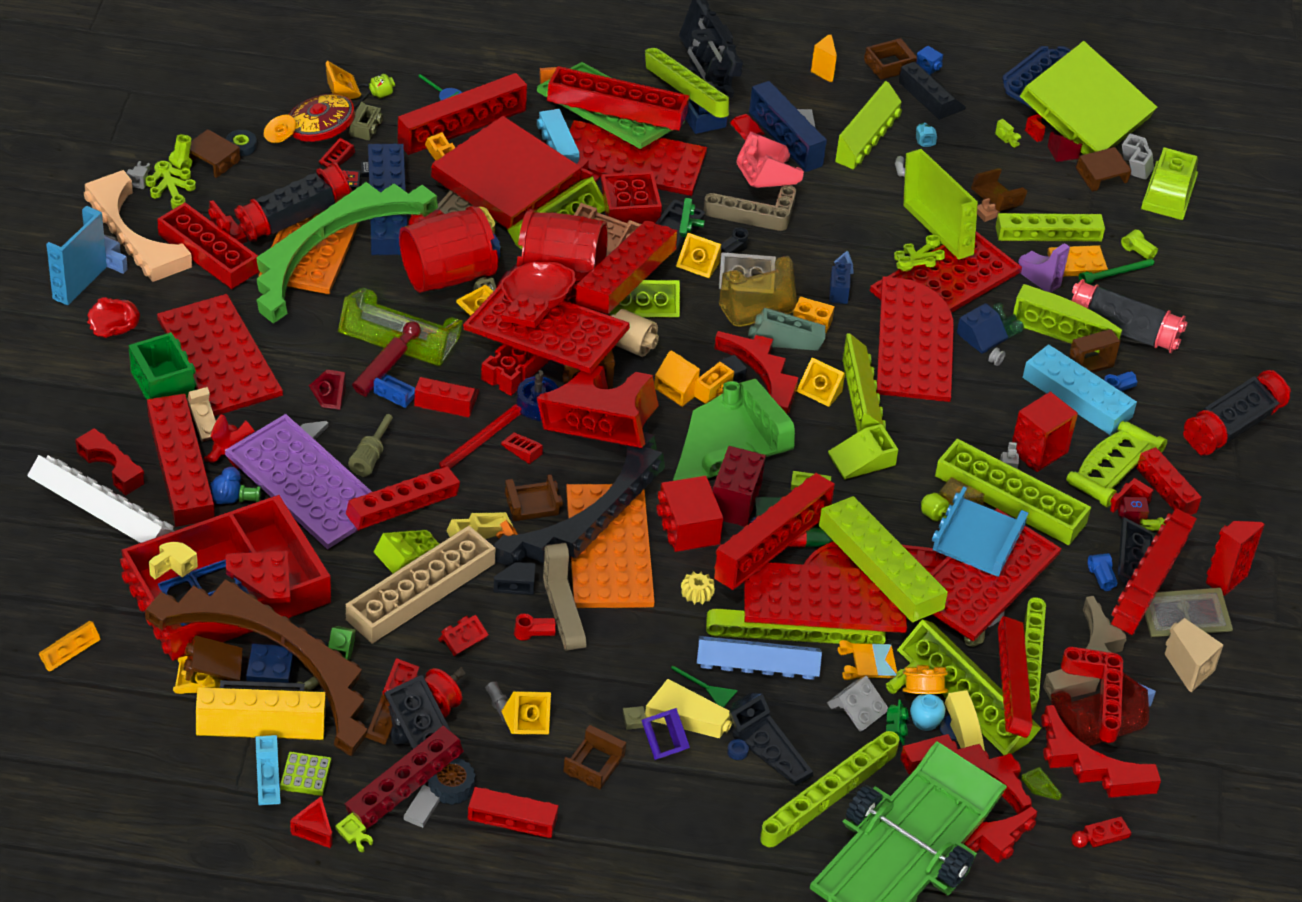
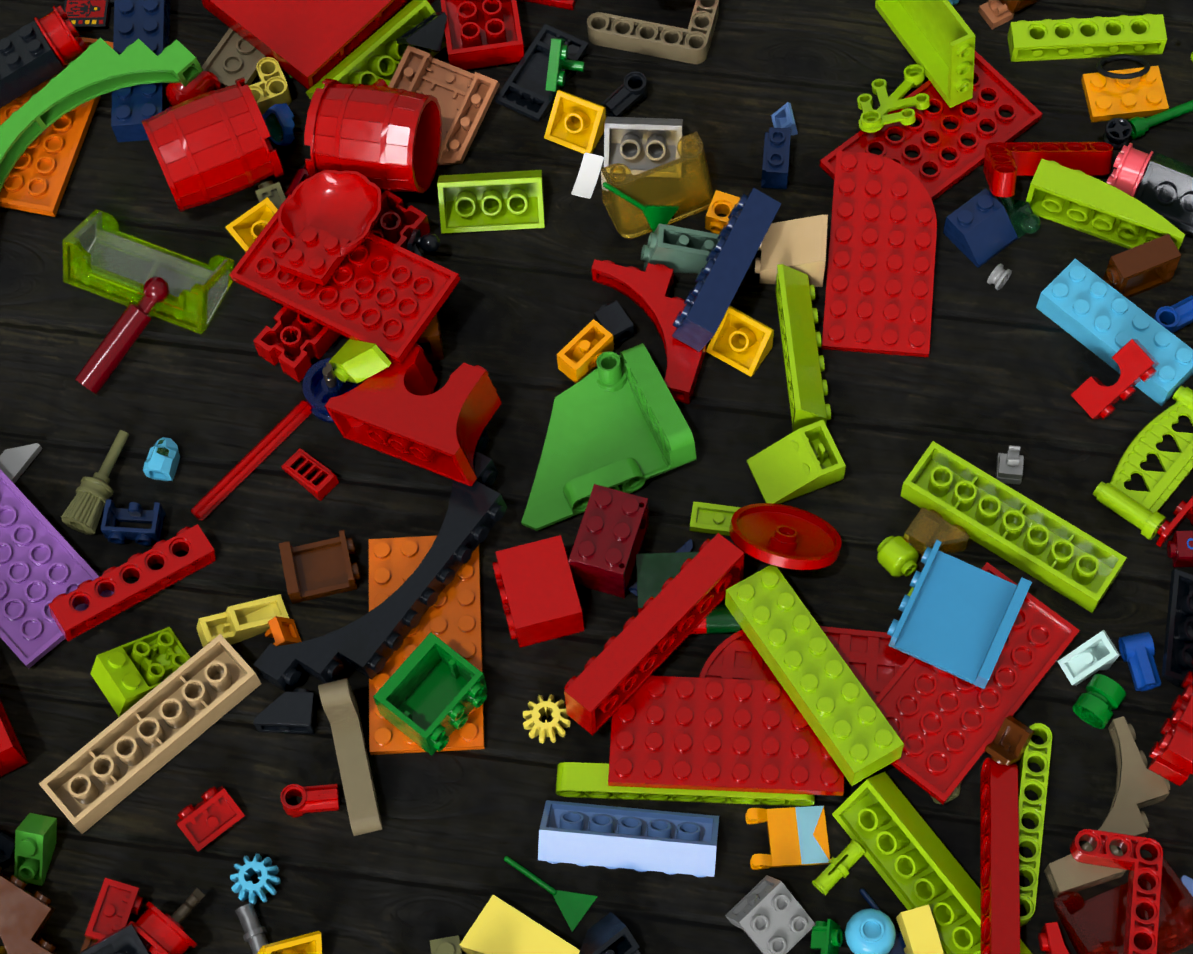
camera: 10 degrees right, 20 degrees up
dark red slope [309,369,346,410] -> none
blue bracket [374,374,415,408] -> none
red slope [414,377,479,418] -> none
red brick [576,221,677,314] -> none
tan cylinder [611,309,659,357] -> none
light orange slope [654,350,700,407] -> none
light orange wheel [903,665,948,694] -> none
red container [1012,391,1078,472] -> none
medium lavender arch [1018,243,1070,293] -> none
none -> dark blue window [100,499,166,546]
none -> medium azure rock [143,437,180,481]
none -> medium azure gear [230,853,281,905]
none -> lime slope [329,339,392,384]
none -> green container [373,632,488,756]
none -> black slope [396,12,447,52]
none -> white sticker [571,153,604,199]
none -> green piece [603,182,679,233]
none -> dark blue brick [672,188,782,352]
none -> red dish [729,503,842,570]
none -> tan slope [755,215,828,287]
none -> red beam [983,142,1113,198]
none -> reddish brown bracket [985,715,1035,766]
none -> light aqua slope [1057,630,1120,686]
none -> red arch [1071,339,1159,419]
none -> green wheel [1072,674,1126,729]
none -> black piece [1096,54,1150,79]
none -> black wheel [1103,118,1132,150]

